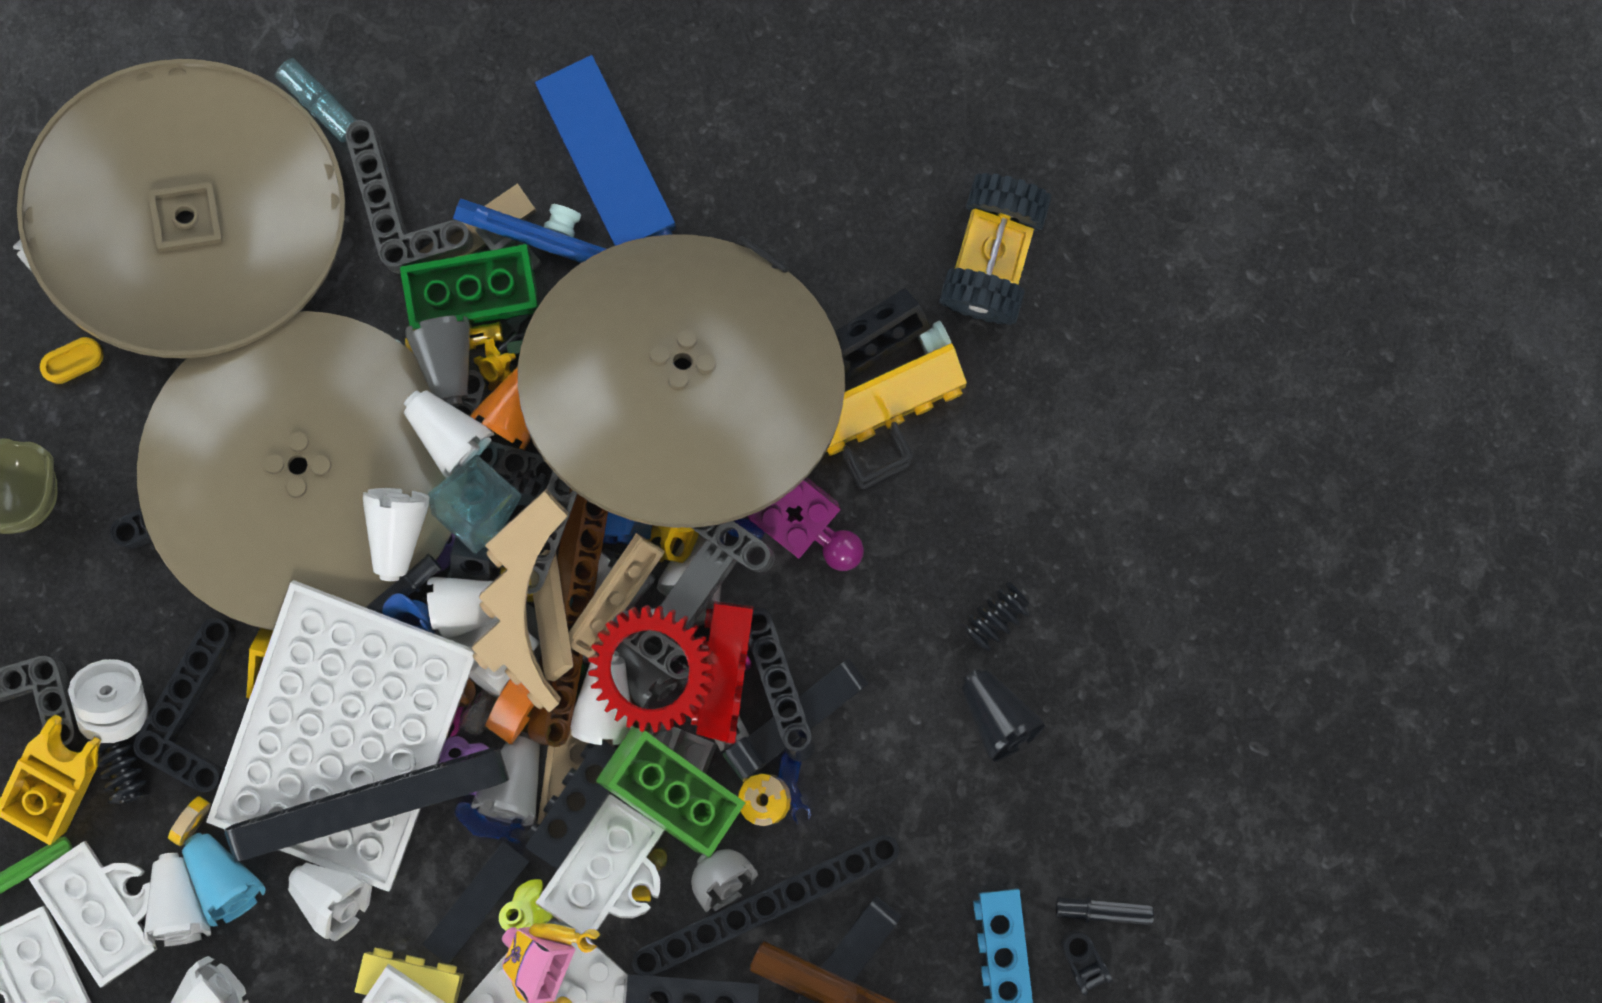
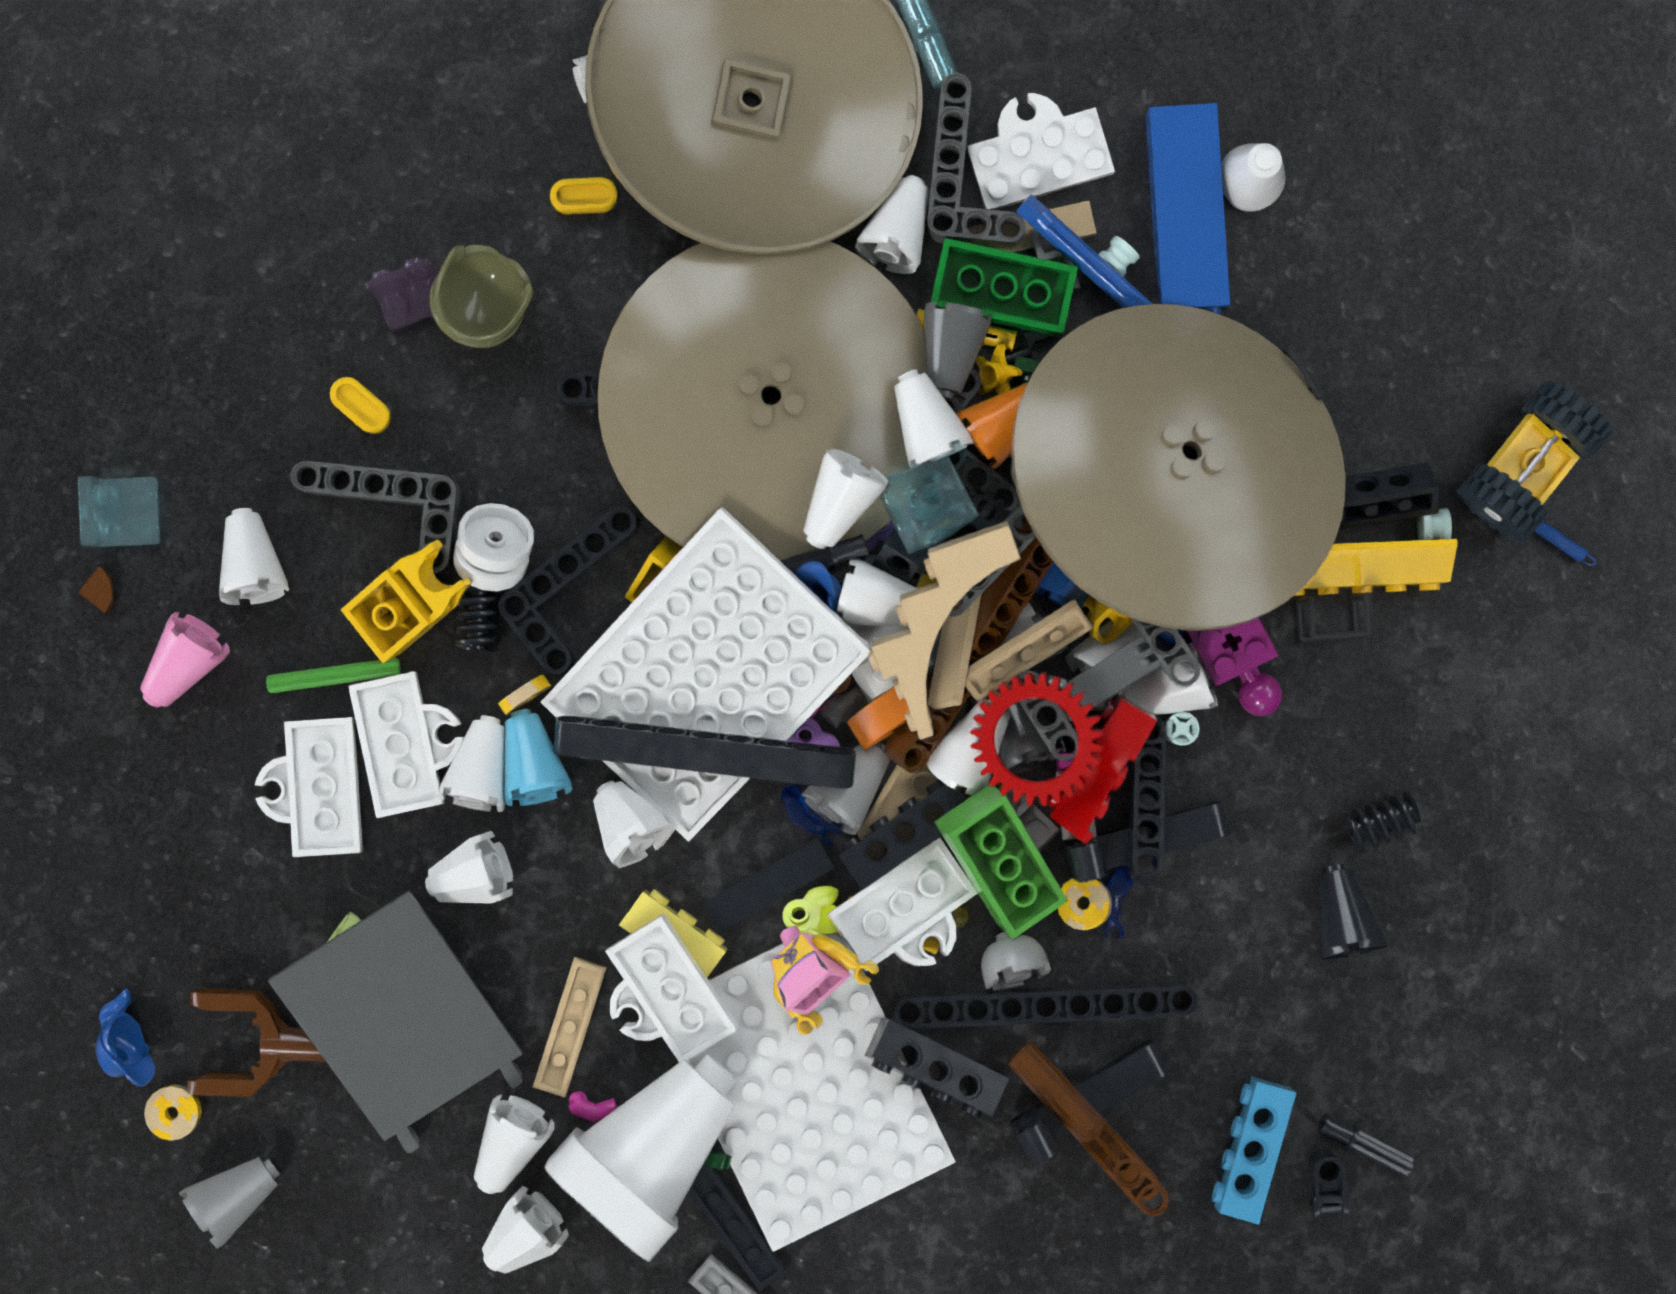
camera: 15 degrees right, 5 degrees up
none -> white cone [855,175,929,274]
none -> white plate [966,93,1115,210]
none -> white cone [1122,643,1218,715]
none -> light aqua wheel [1164,712,1200,746]
none -> white cone [1221,143,1285,211]
none -> blue piece [1535,520,1596,566]

